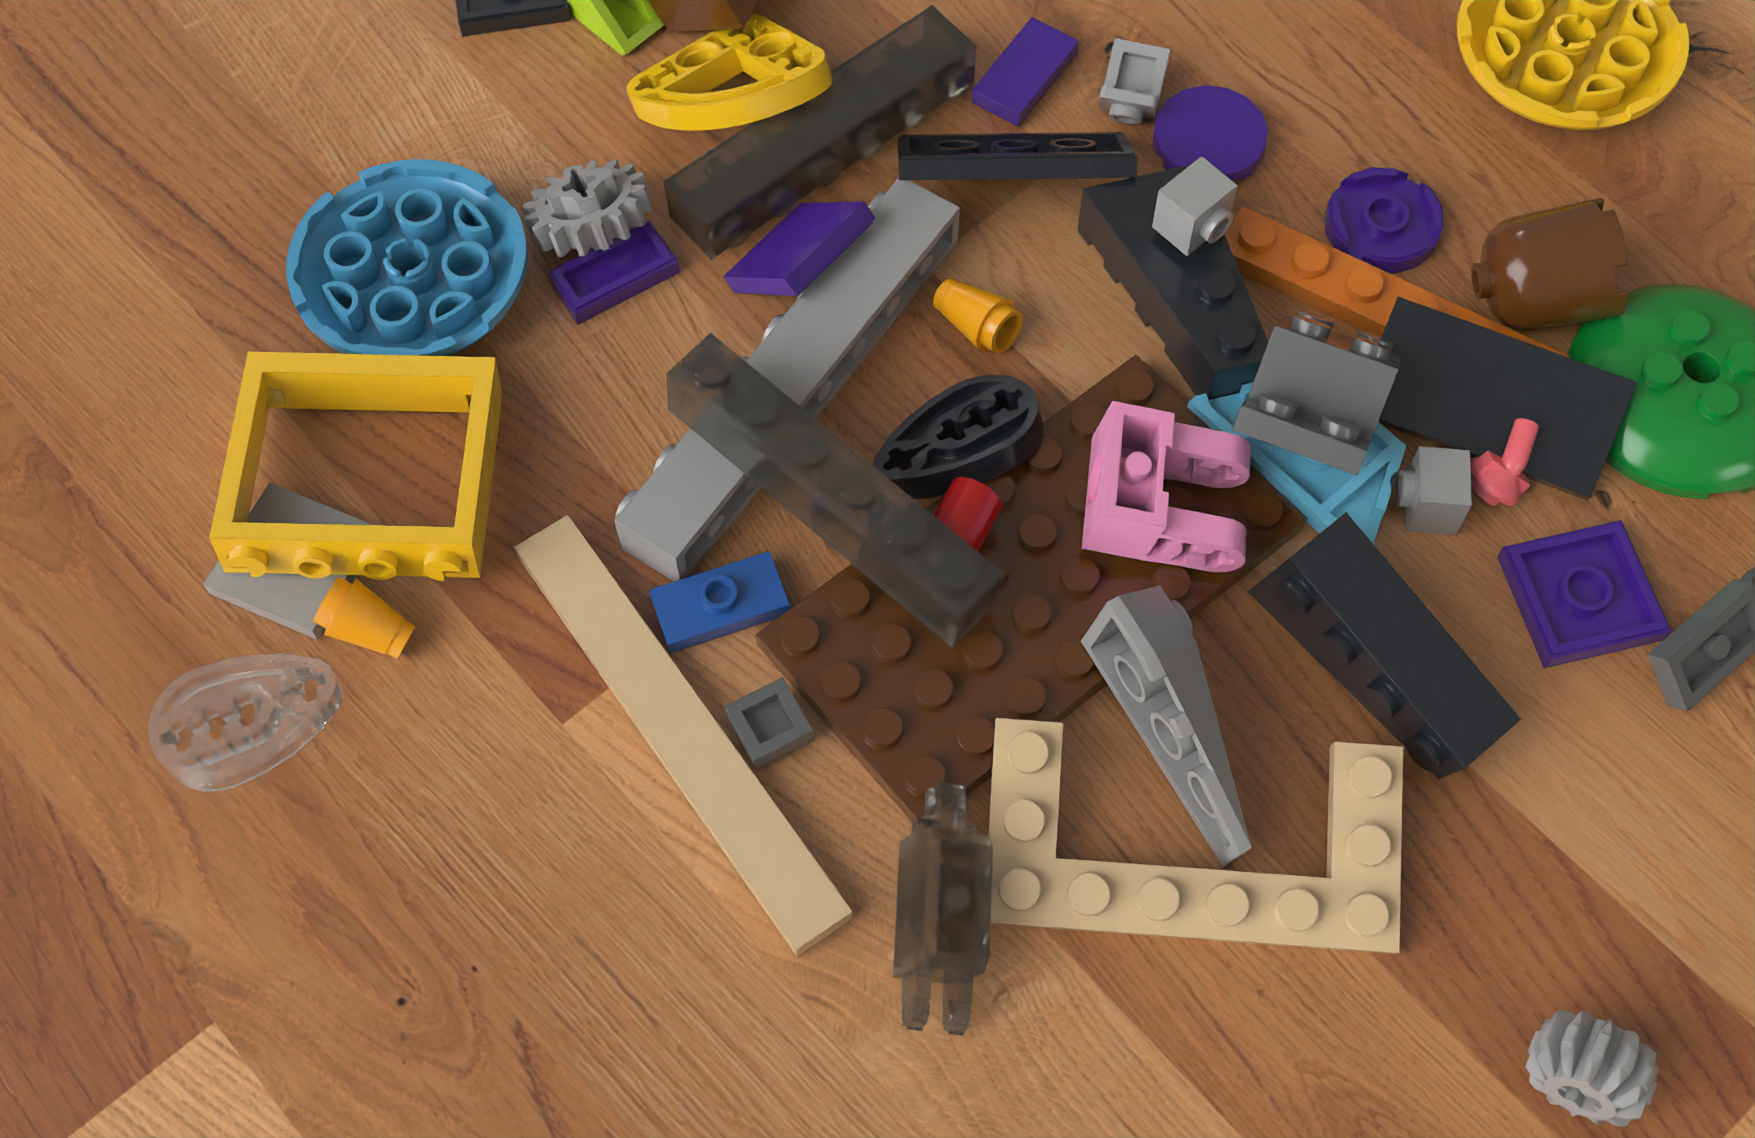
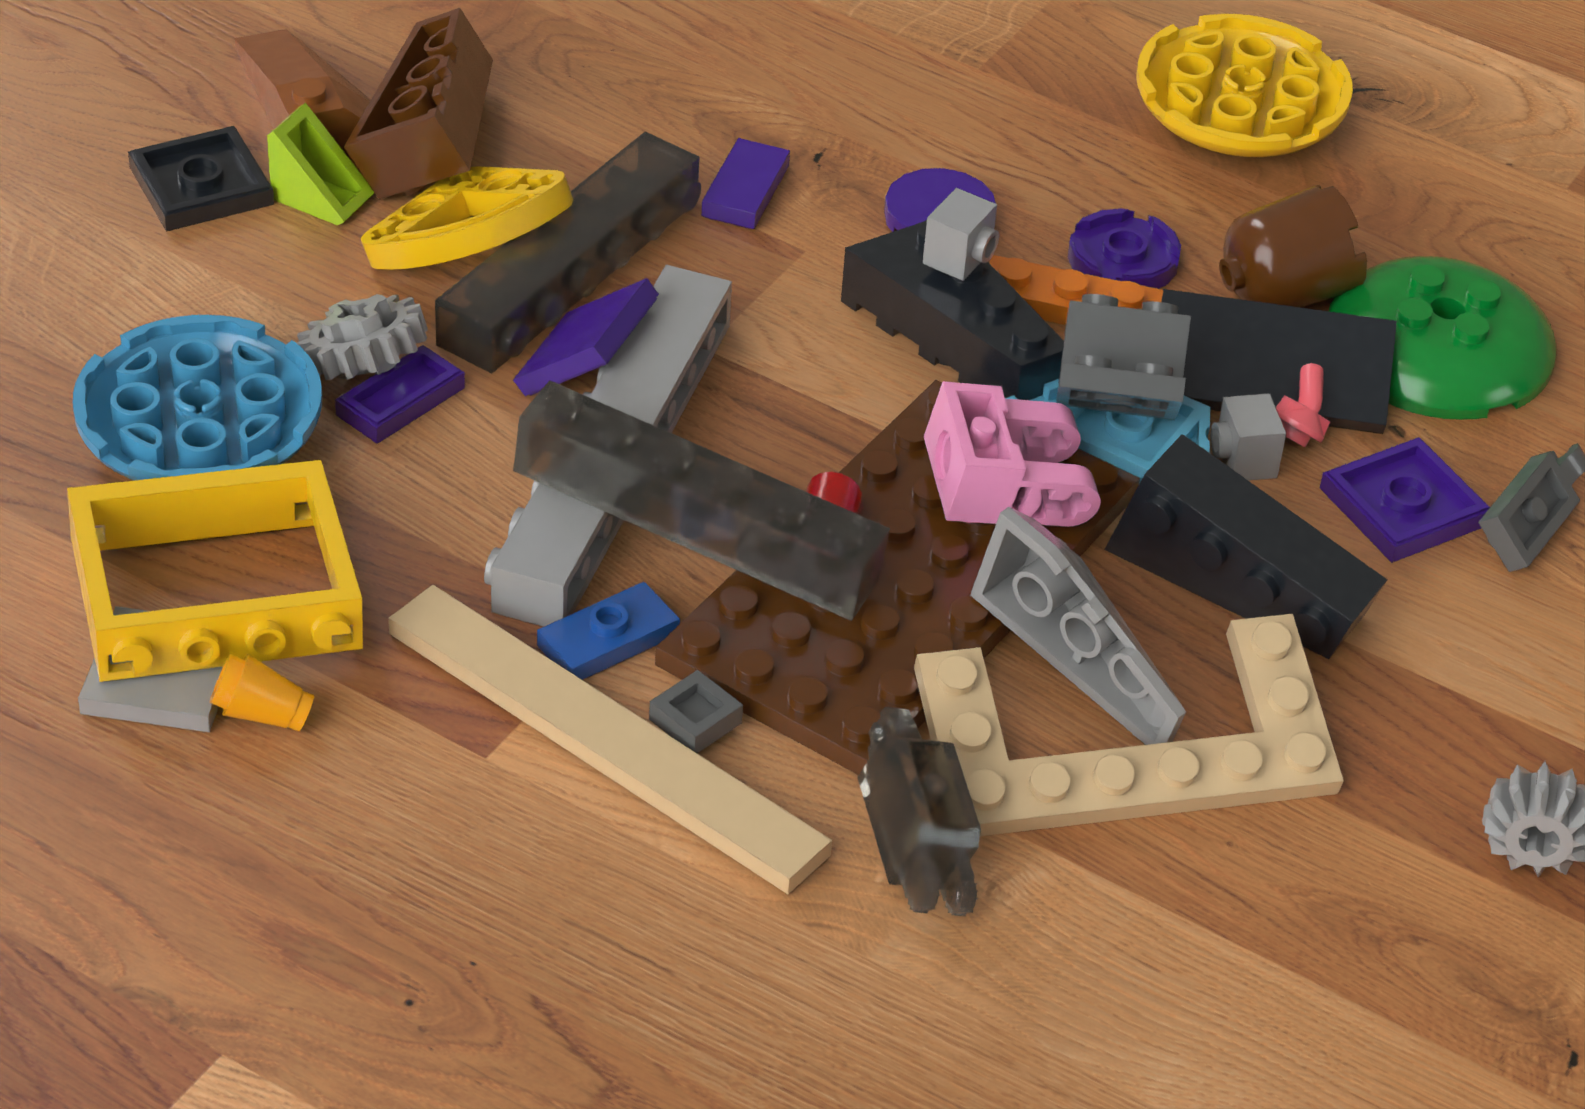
camera: 20 degrees left, 20 degrees down
clear piece [148,654,344,792] -> none
black piece [873,375,1044,501] -> none
black tile [898,132,1138,181] -> none
light orange cone [933,278,1023,354] -> none
light grey bracket [1099,38,1170,125] -> none

